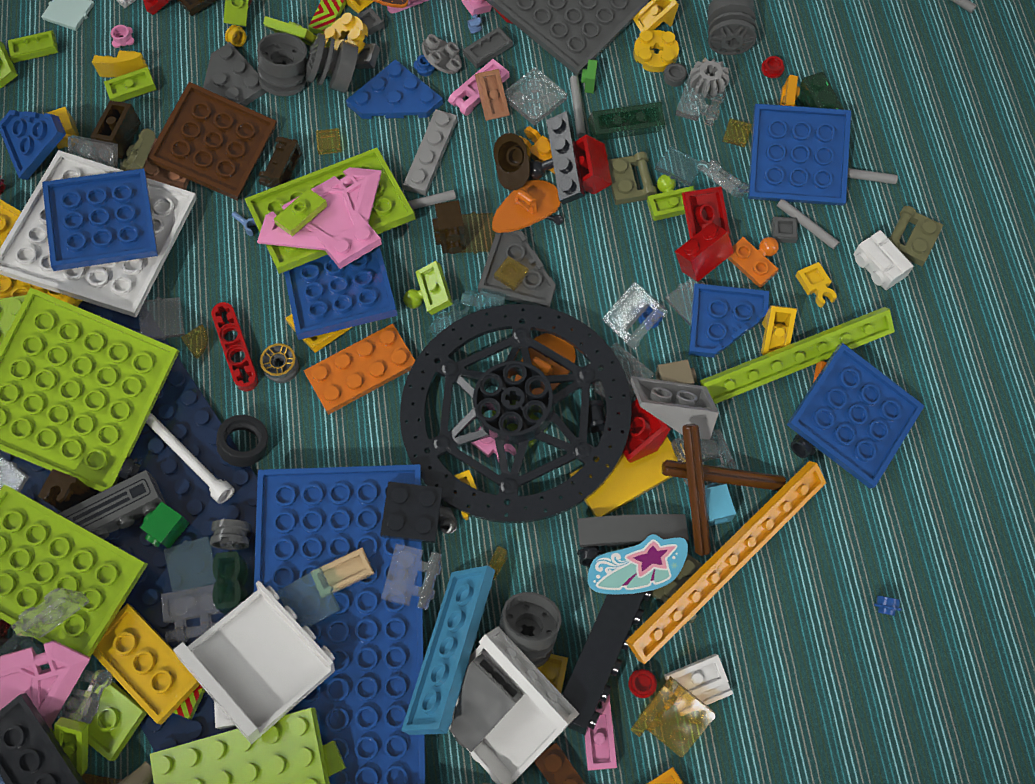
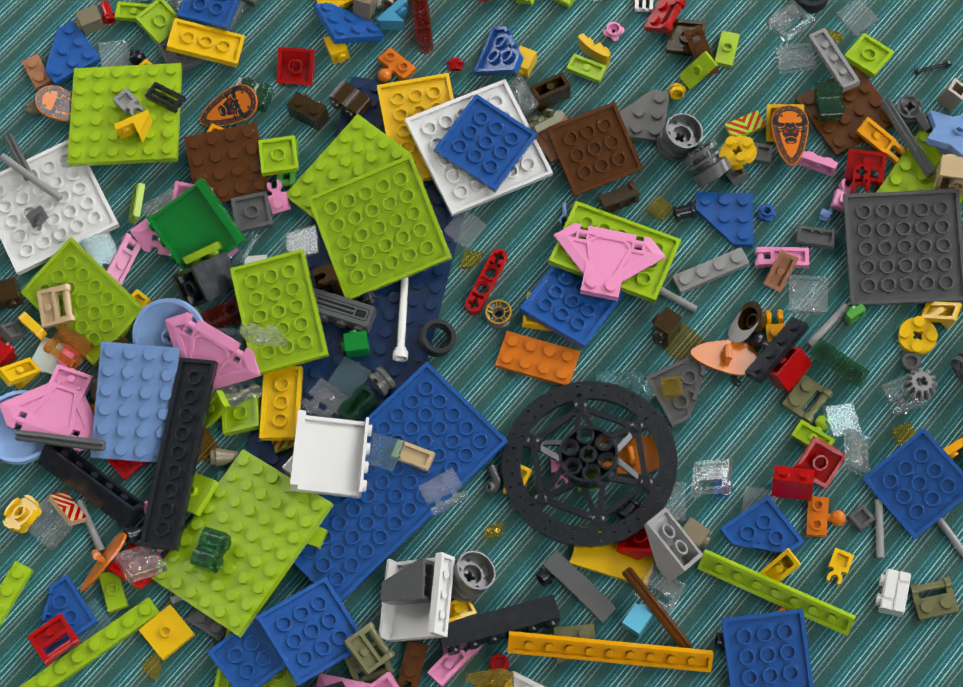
camera: 55 degrees right, 0 degrees up
lime plate [263,16,317,46] -> none
lime plate [274,189,328,237] -> none
black plate [380,481,443,544] -> none
dark azure plate [401,565,495,735] -> none
lime plate [403,261,453,315] -> none
light grey dish [421,34,462,74] -> none
sticker [588,534,688,594] -> none
reddish brown axle [682,424,711,556] -> none
none -> black bush [672,201,696,223]

